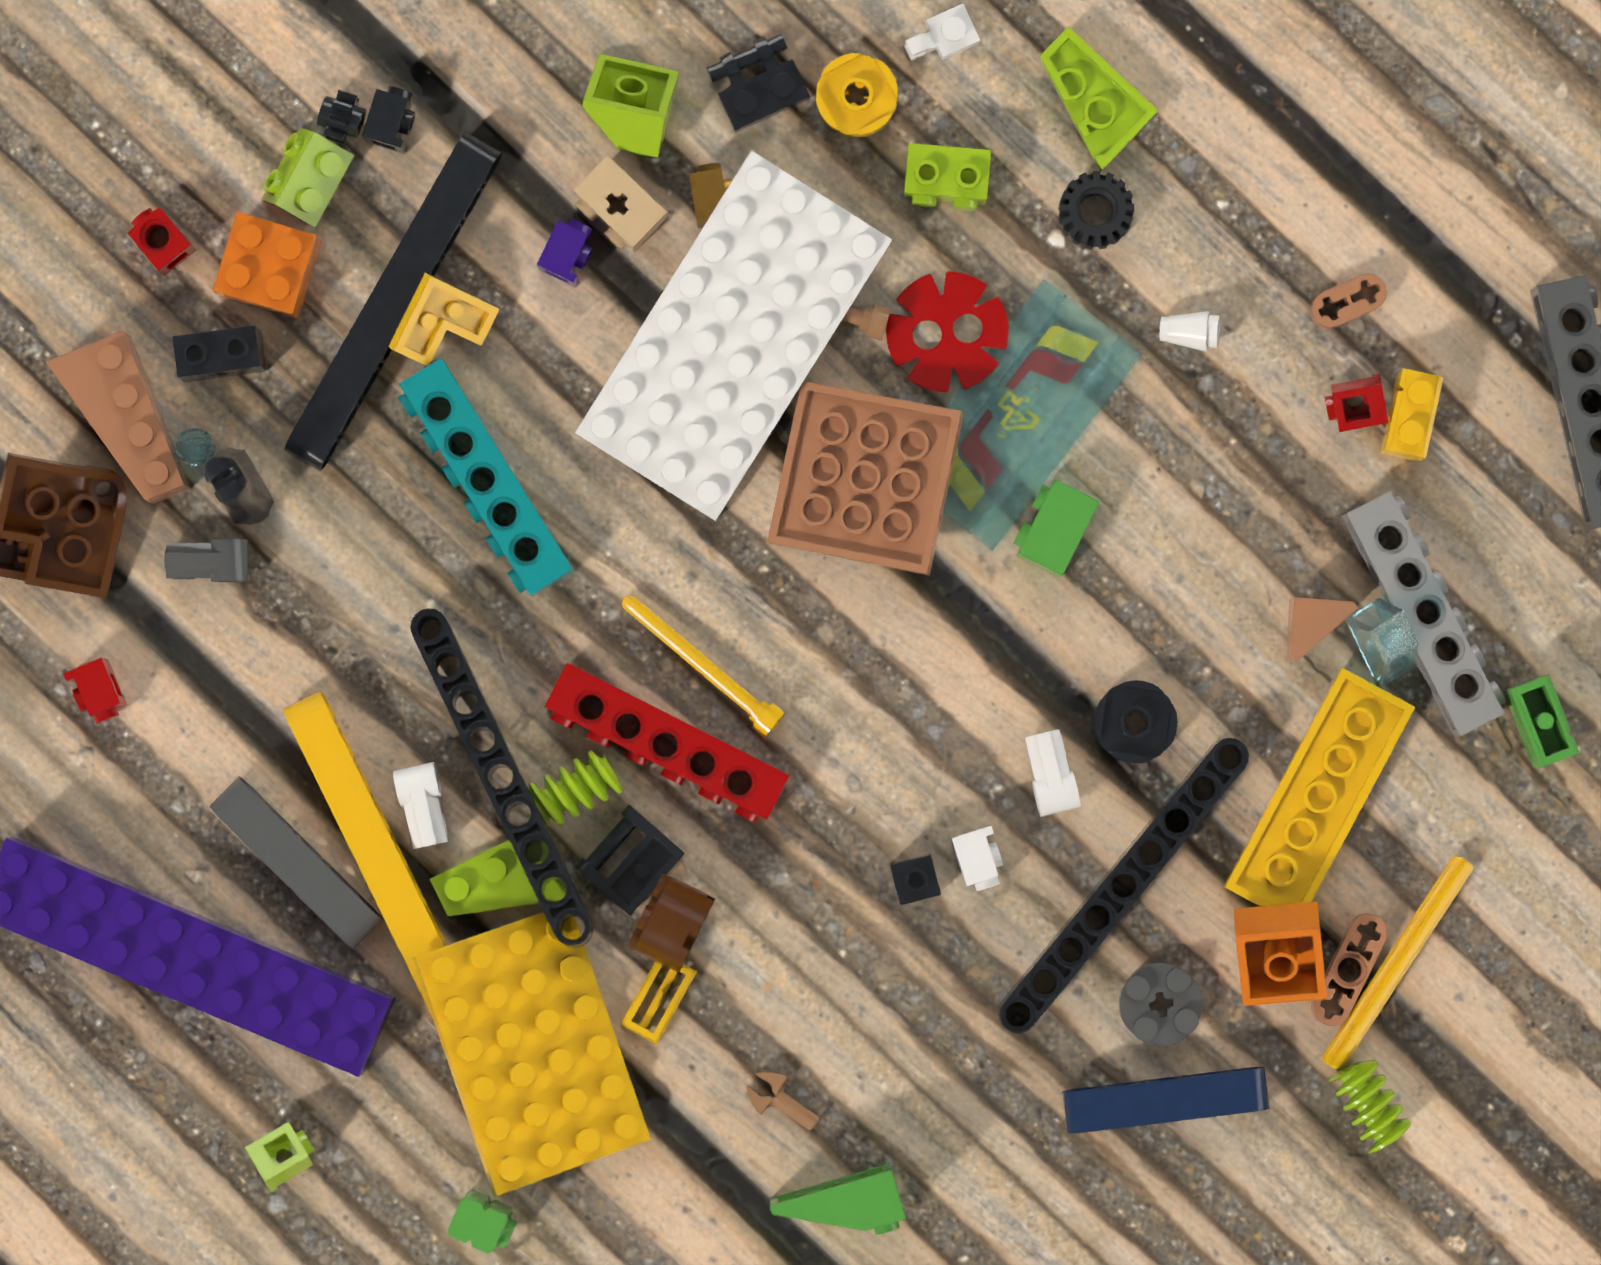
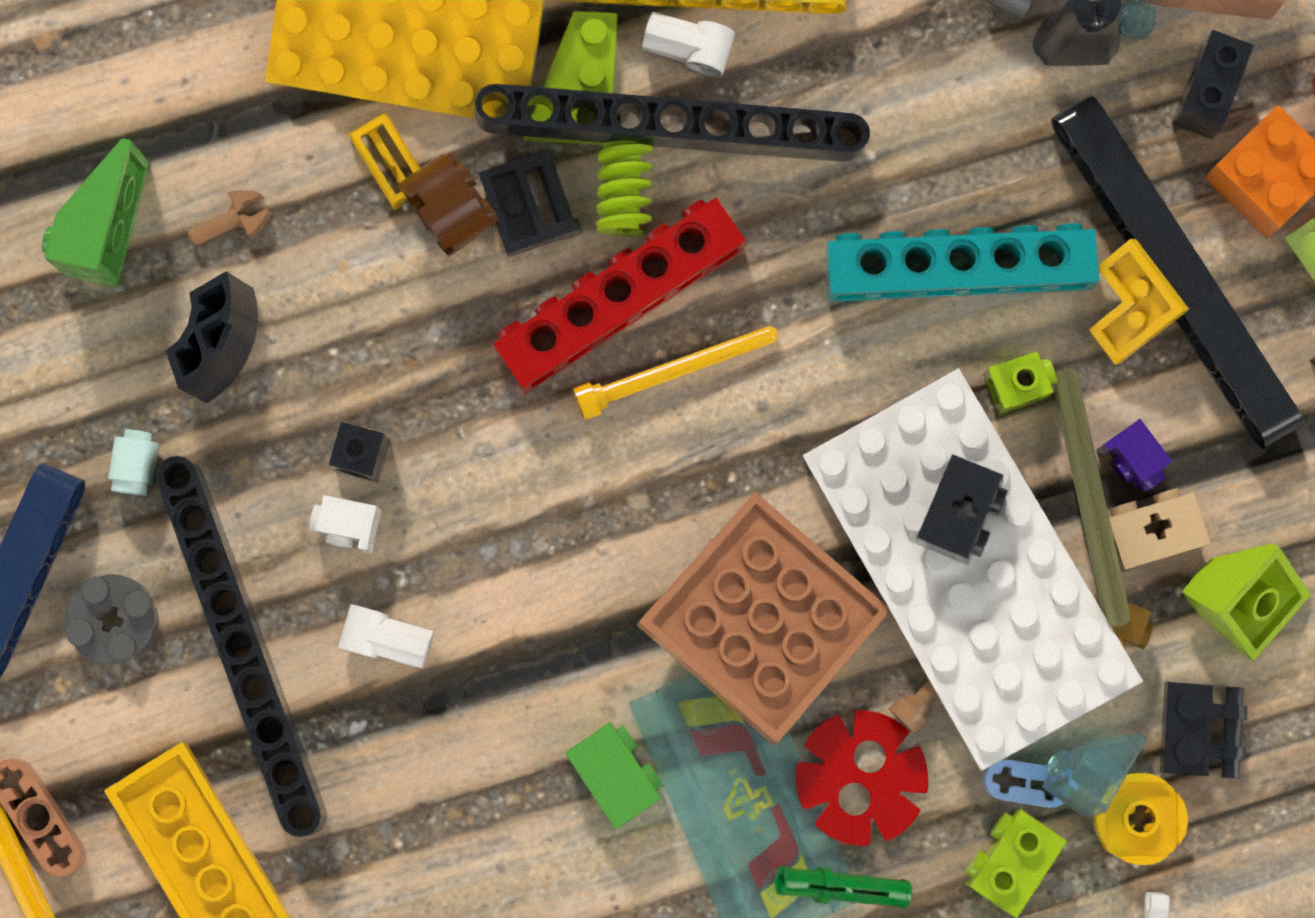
camera: 120 degrees right, 5 degrees down
black plate [1093,680,1178,764] -> none
orange brick [1234,901,1327,1006] -> none
none -> light aqua brick [108,429,160,496]
none -> black brick [166,271,258,403]
none -> green pin [774,866,912,909]
none -> black brick [916,454,1009,565]
none -> lime brick [983,351,1057,415]
none -> light blue beam [983,760,1071,808]
none -> clear light blue slope [1042,733,1147,819]
none -> olive axle [1053,369,1131,628]

